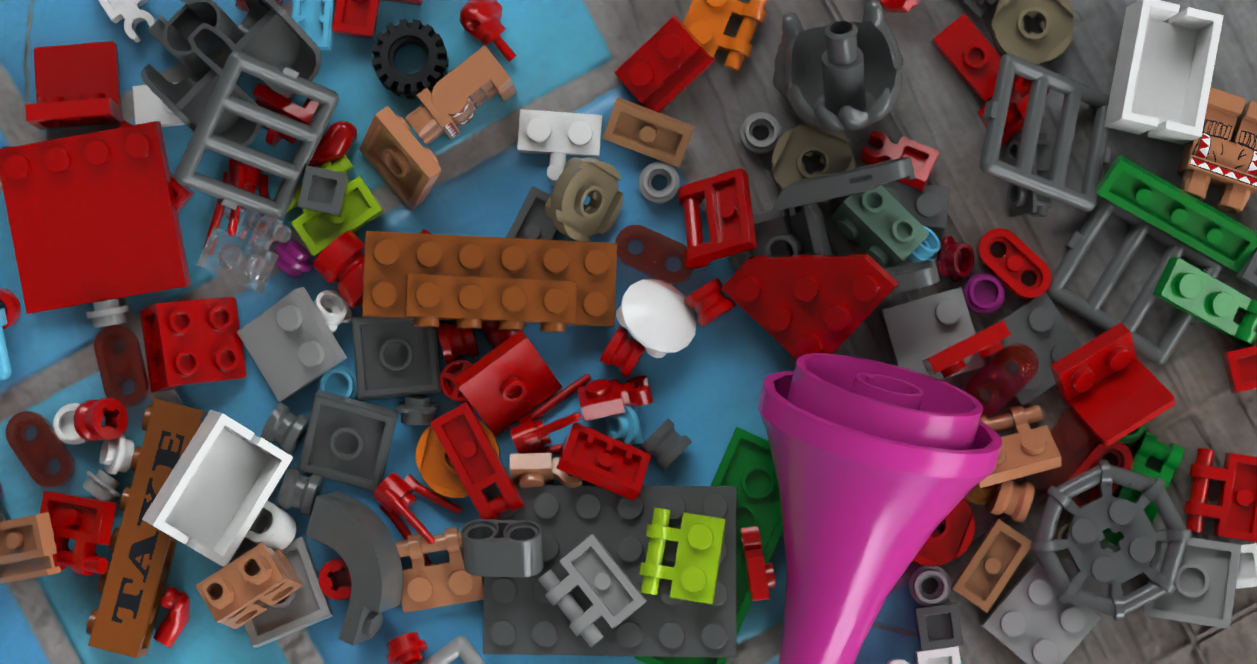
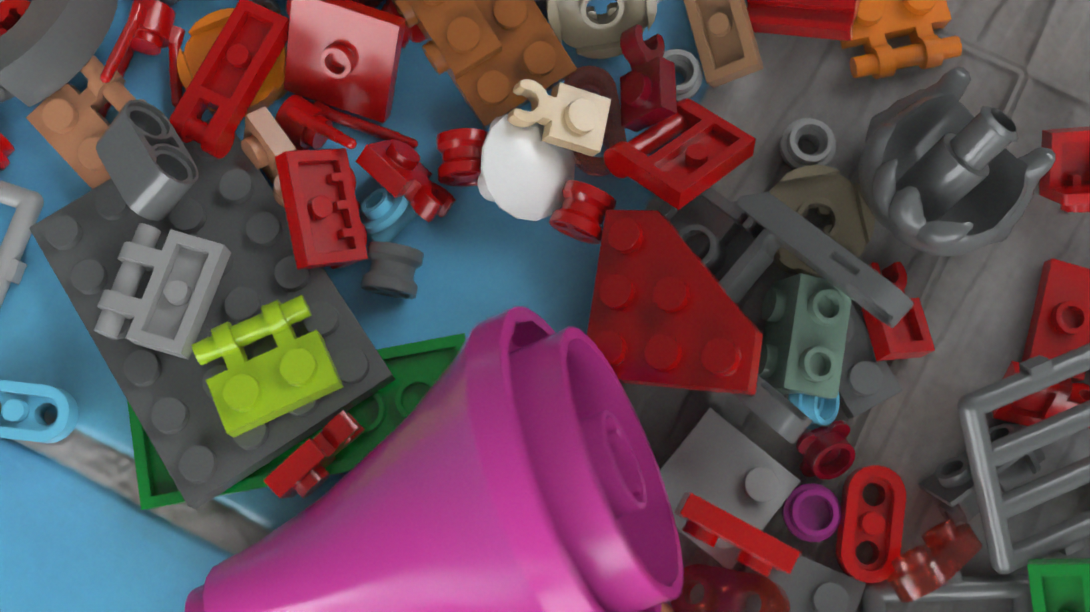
camera: 55 degrees right, 5 degrees down
none -> tan plate [507,79,611,156]
none -> dark red plate [620,24,677,132]
none -> clear red plate [887,519,983,603]

